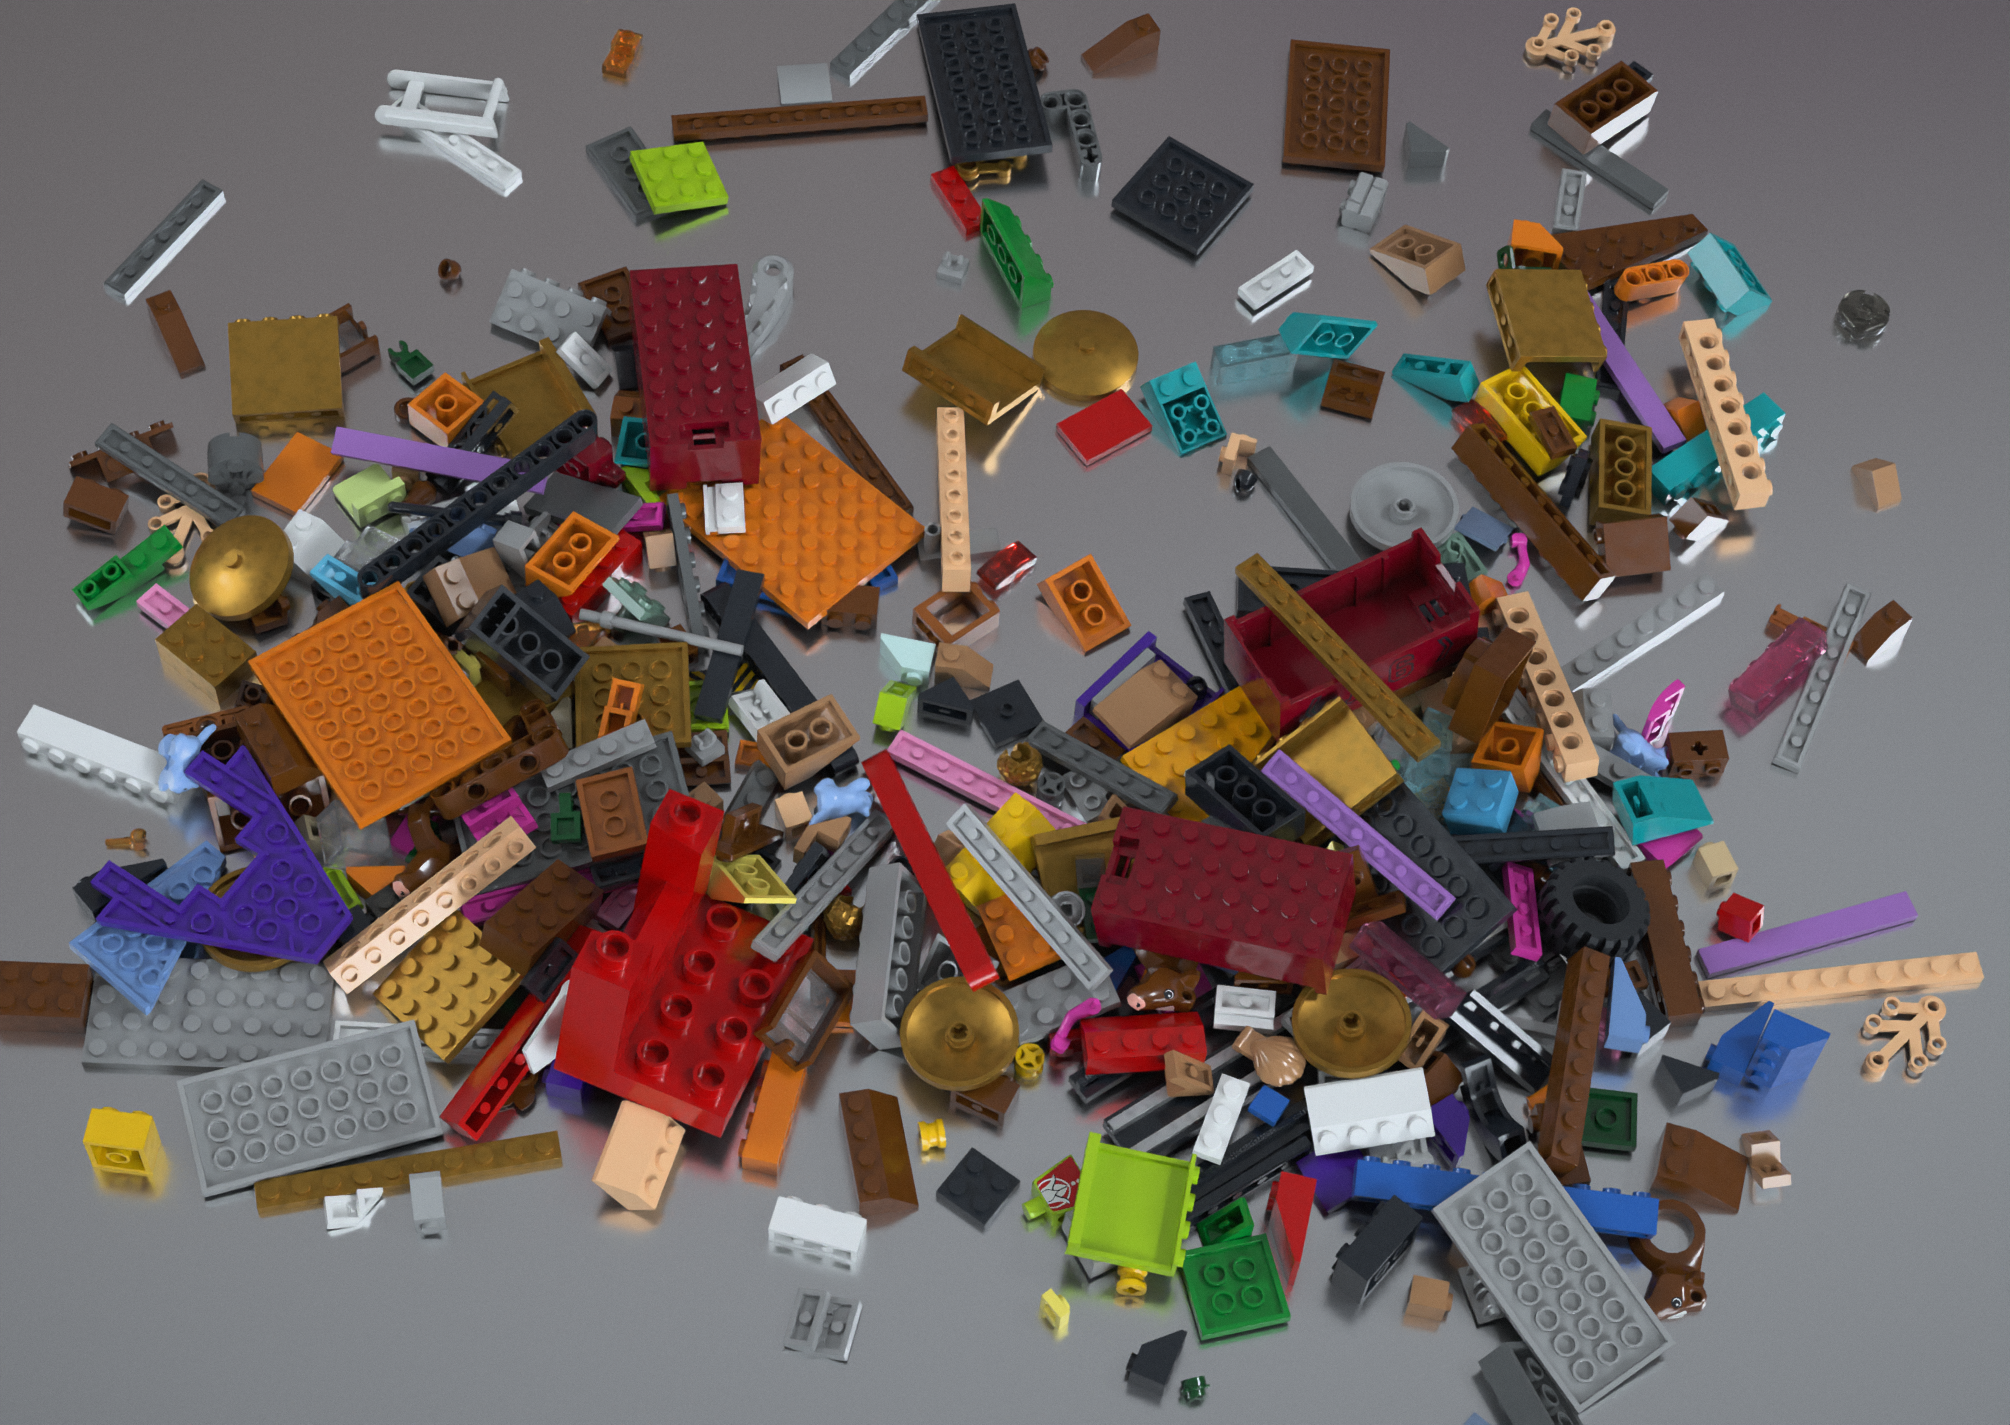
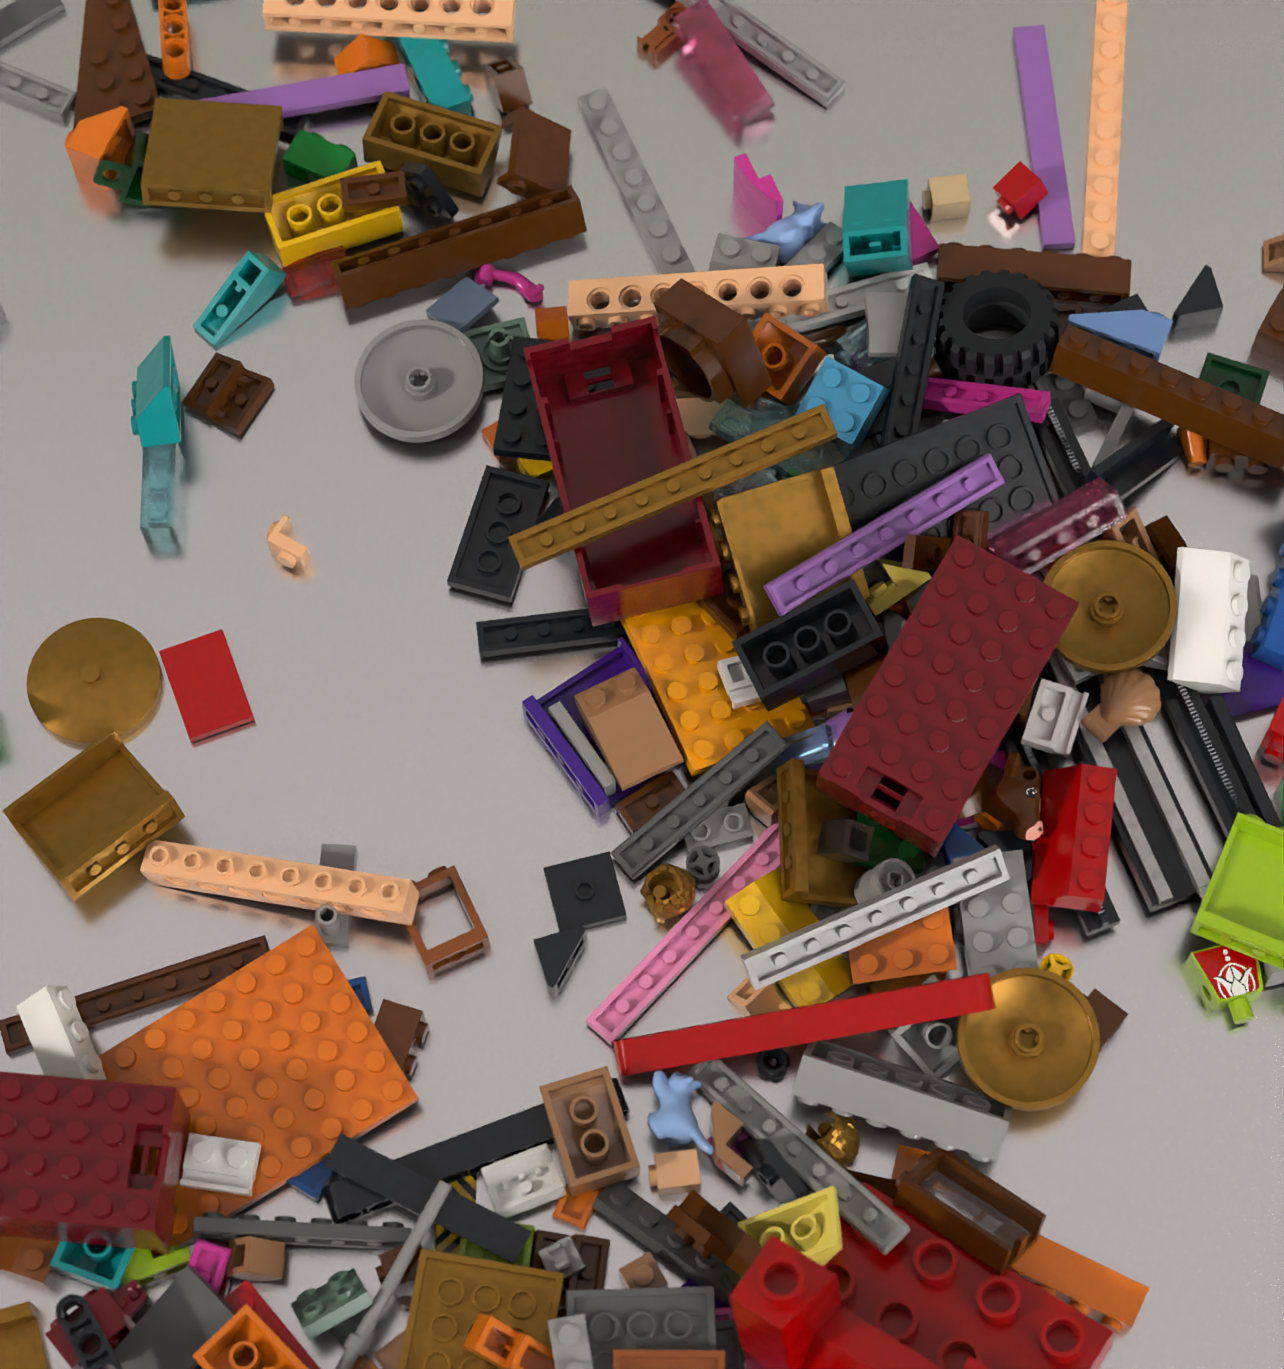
camera: 70 degrees left, 10 degrees up
white brick [768,1196,867,1264] -> none
reddish brown slope [839,1089,919,1217] -> none
lime slope [873,680,917,732] -> none
light aqua slope [880,633,936,686] -> none
yellow wheel [917,1118,946,1151] -> none
medium nougat slope [934,642,993,691] -> none
black plate [936,1147,1021,1230] -> none
clear red slope [976,541,1037,591] -> none
orange slope [1036,554,1132,653] -> none
dark pink piece [1050,998,1101,1054] -> none
teal slope [1140,361,1227,455] -> none
medium nougat slope [1164,1050,1214,1097] -> none
black hinge [1186,676,1208,701] -> none
white plate [1192,1074,1250,1165] -> none
black hinge [1233,469,1257,492] -> none
white plate [1237,250,1314,310] -> none
dark grey tile [1247,446,1361,571] -> none
blue tile [1248,1085,1290,1127] -> none
medium nougat slope [1370,224,1466,295] -> none
dark purple slope [1430,1094,1470,1168] -> none
black arch [1459,1054,1527,1161] -> none
reddish brown brick [1663,730,1729,777] -> none
blue slope [1705,1001,1774,1086] -> none
blue slope [1744,1009,1831,1088] -> none
light nougat plant [1863,995,1947,1078] -> none

